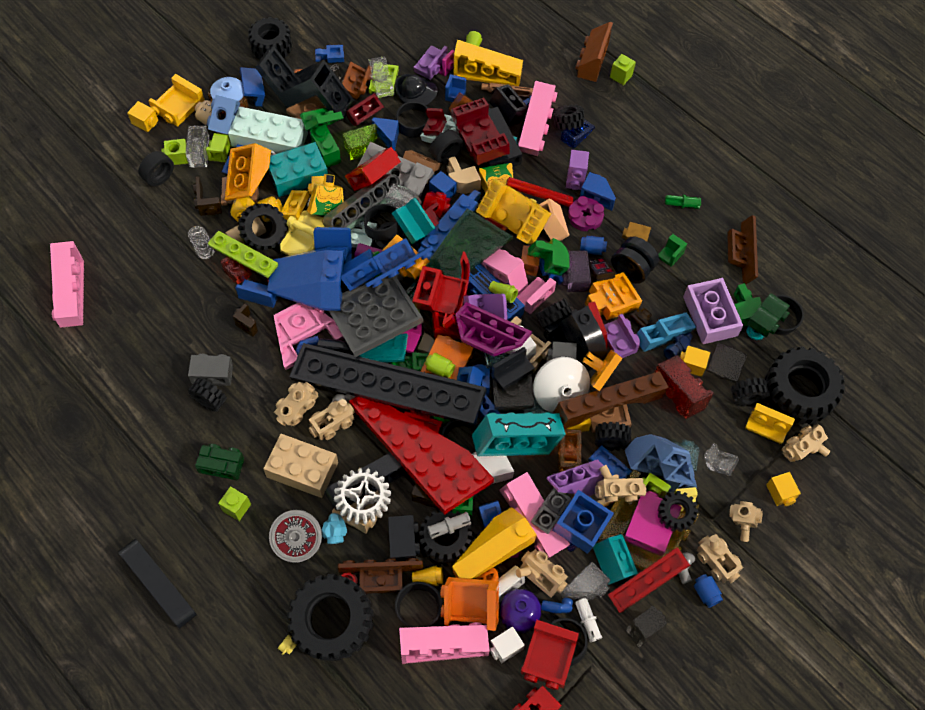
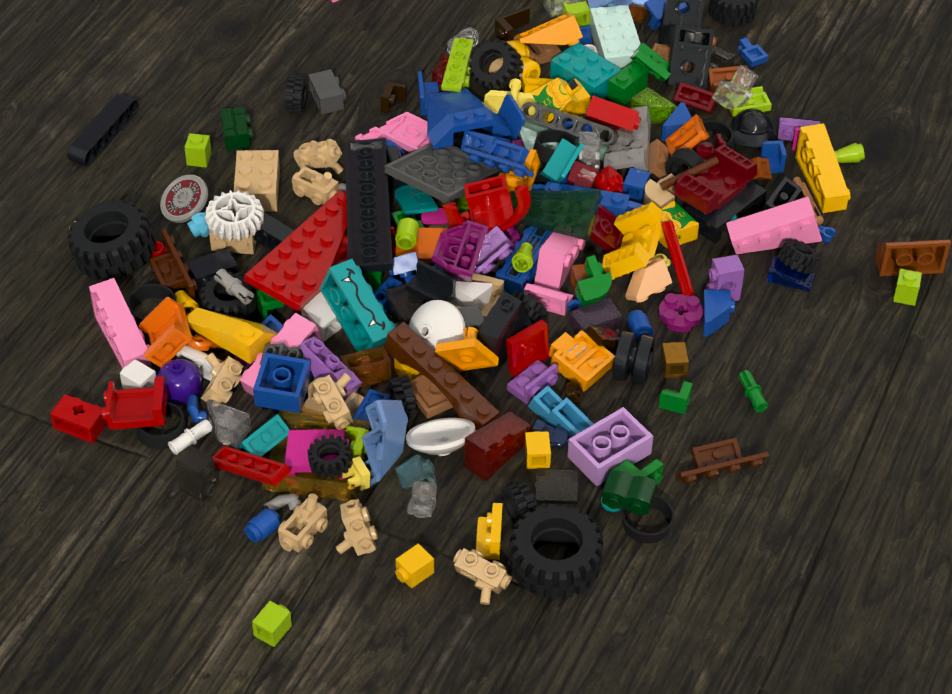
camera: 70 degrees right, 15 degrees down
none -> lime brick [252,601,292,647]
none -> white dish [406,418,476,456]
none -> reddish brown bar [659,156,719,190]
none -> orange plate [665,114,709,155]

